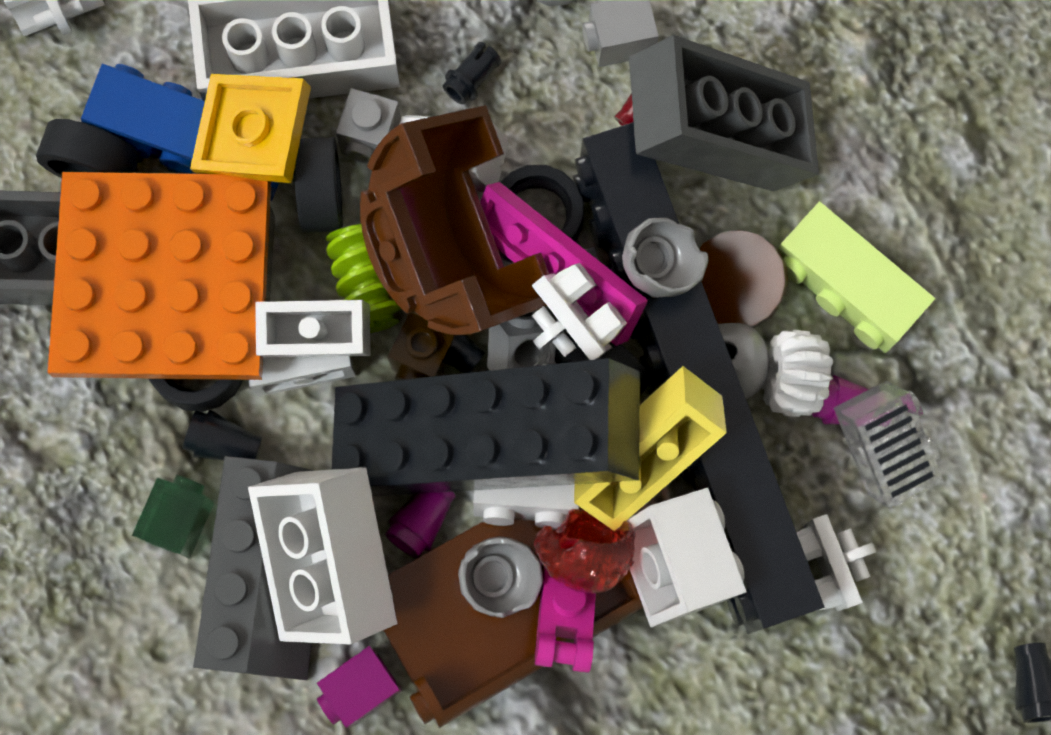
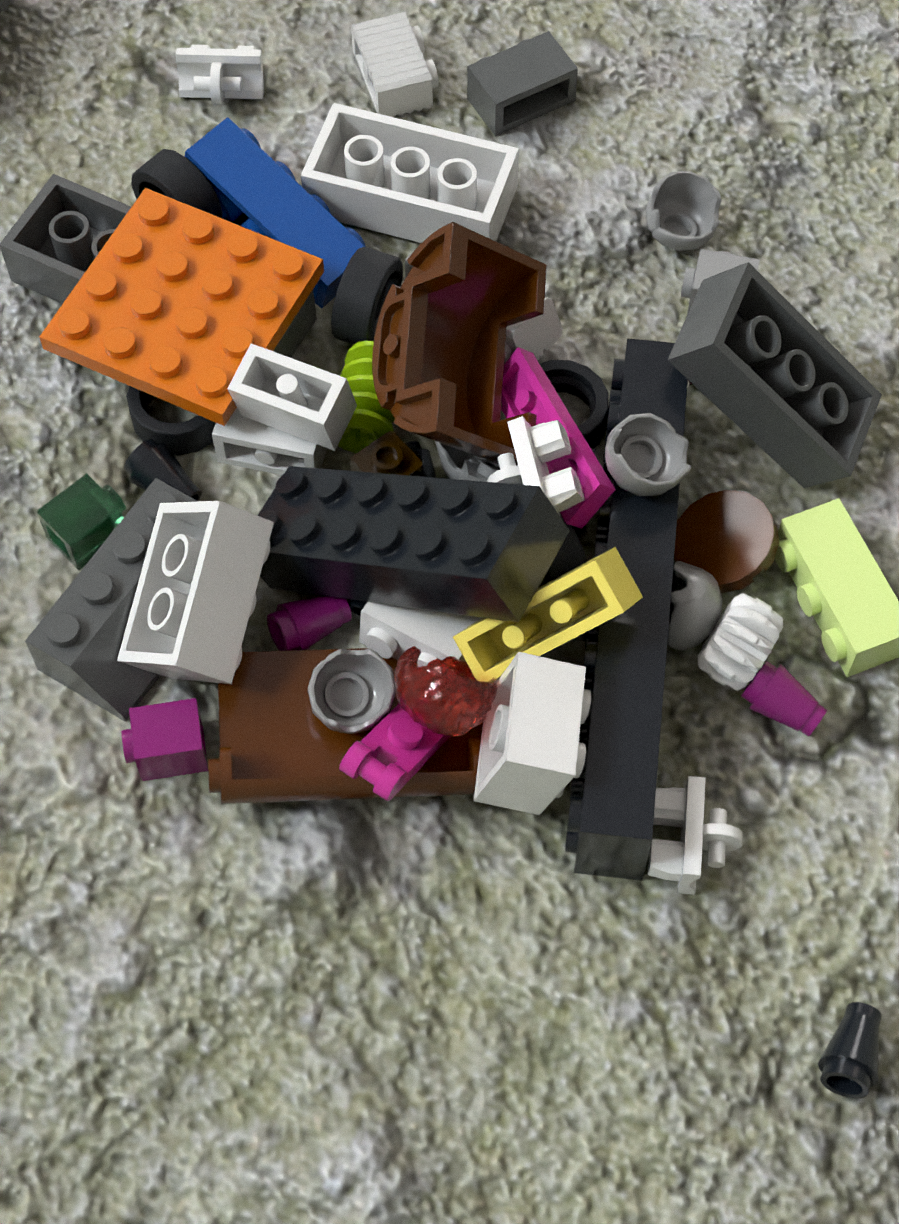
camera: 30 degrees right, 15 degrees down
yellow plate [190,74,311,183] -> none
black pin [442,42,502,104] -> none
clear brick [833,381,943,509] -> none

